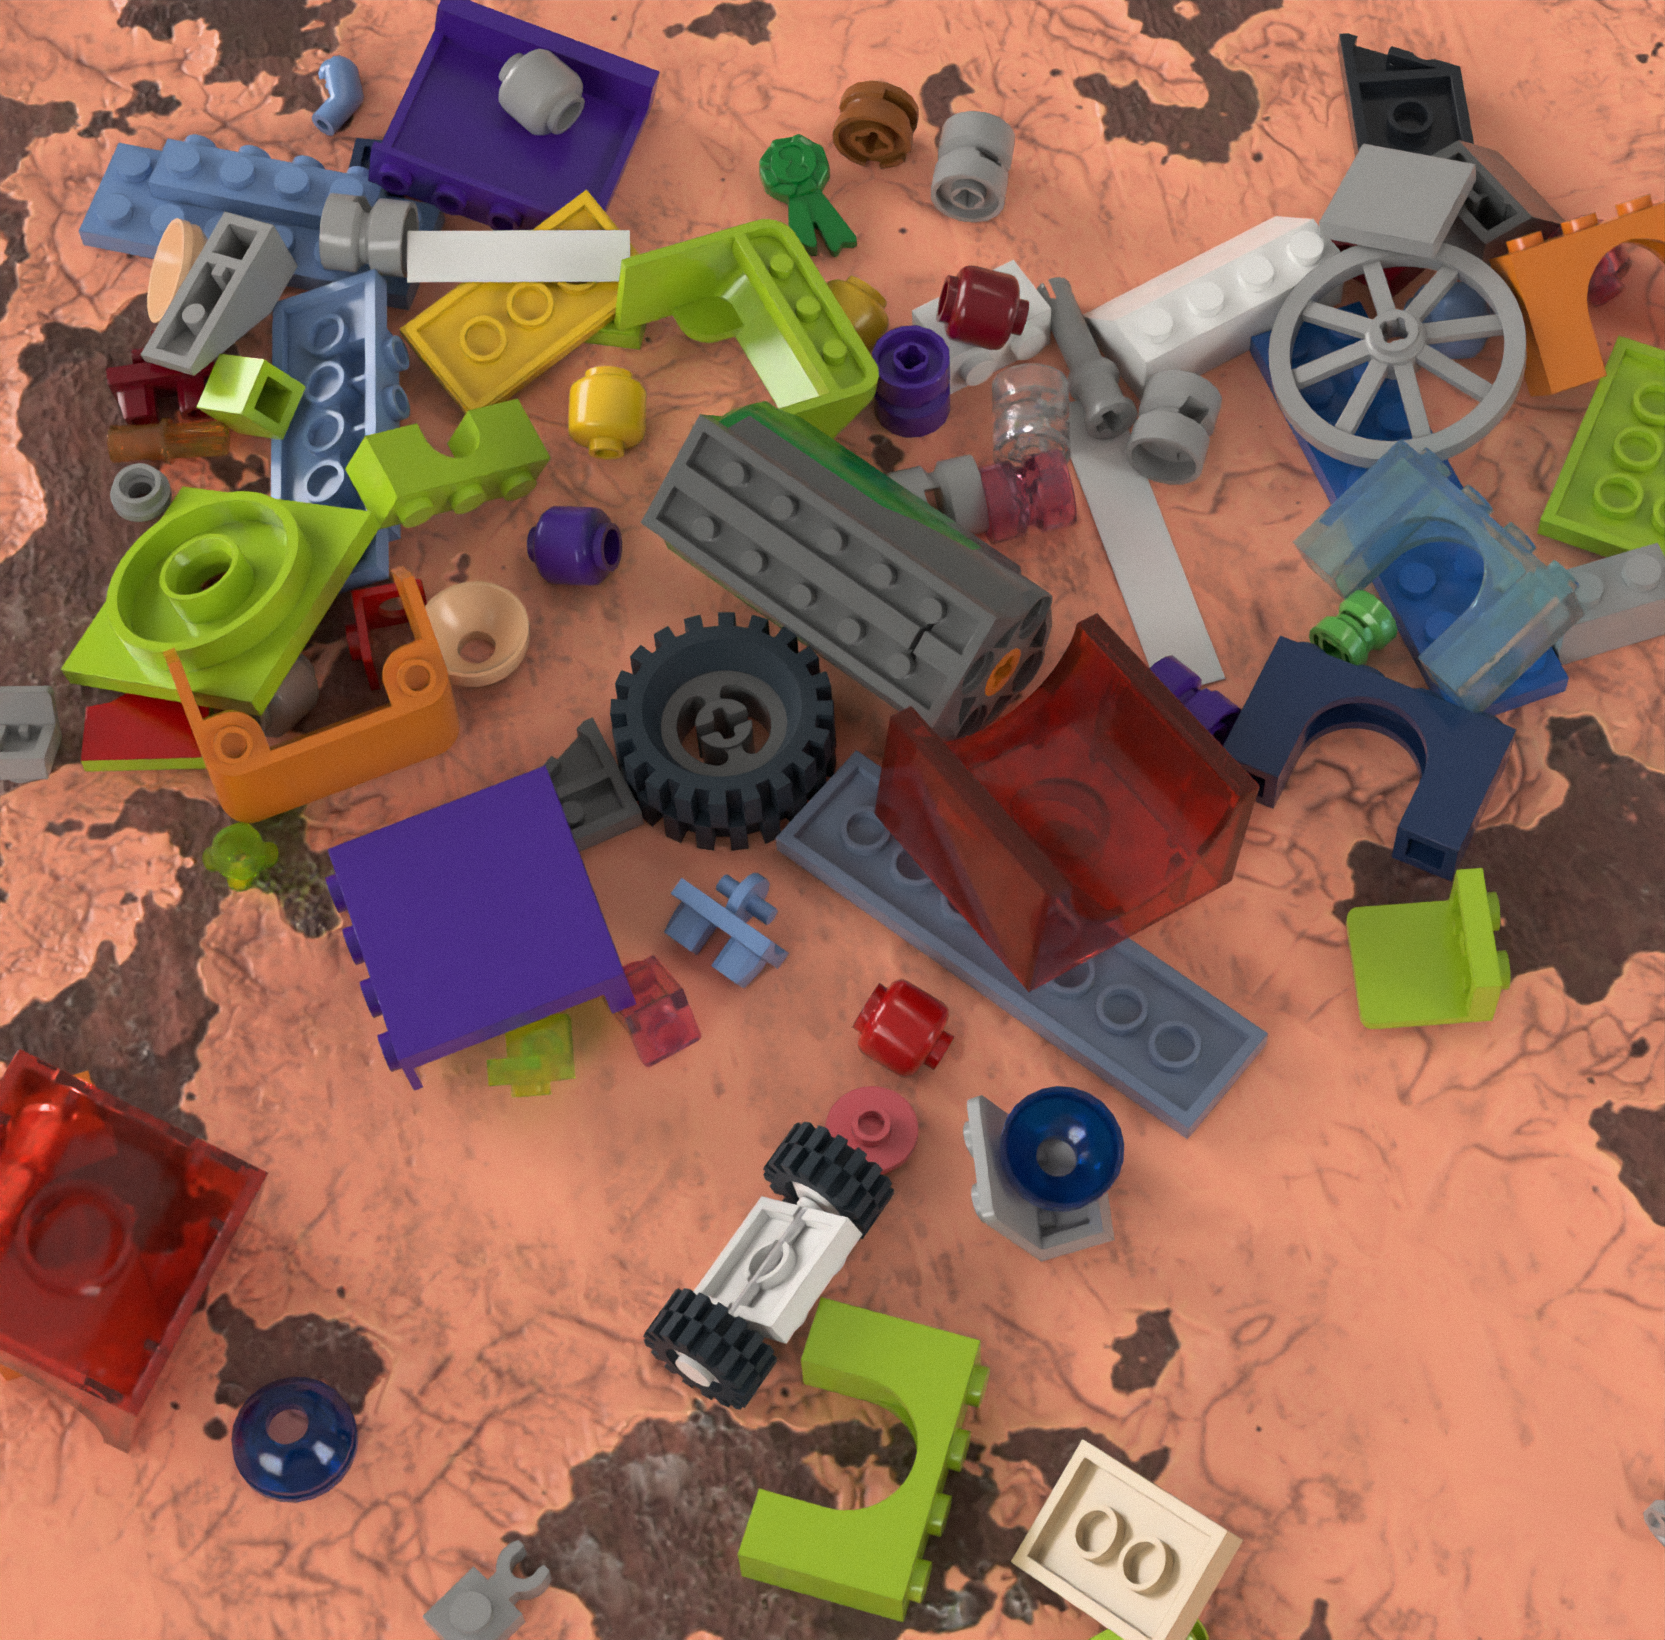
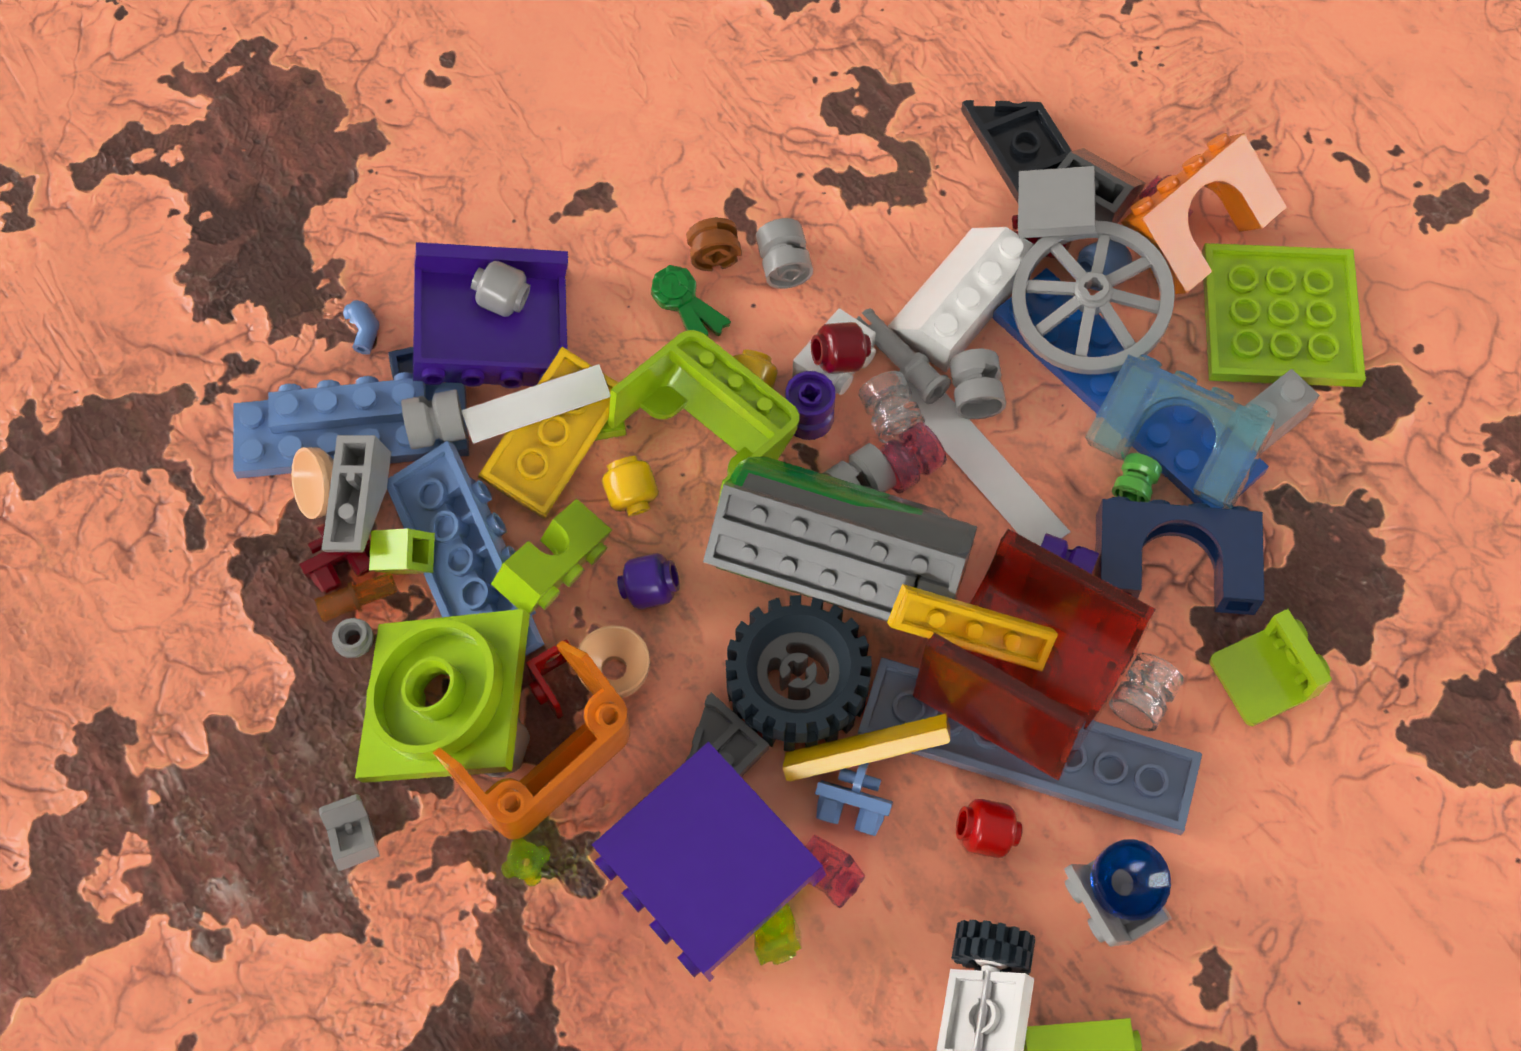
camera: 25 degrees left, 5 degrees up
red tile [81,693,214,772] -> none
coral piece [825,1086,918,1175] -> none
none -> yellow tile [782,714,951,782]
none -> yellow tile [887,584,1058,671]
none -> clear wheel [1109,653,1184,732]

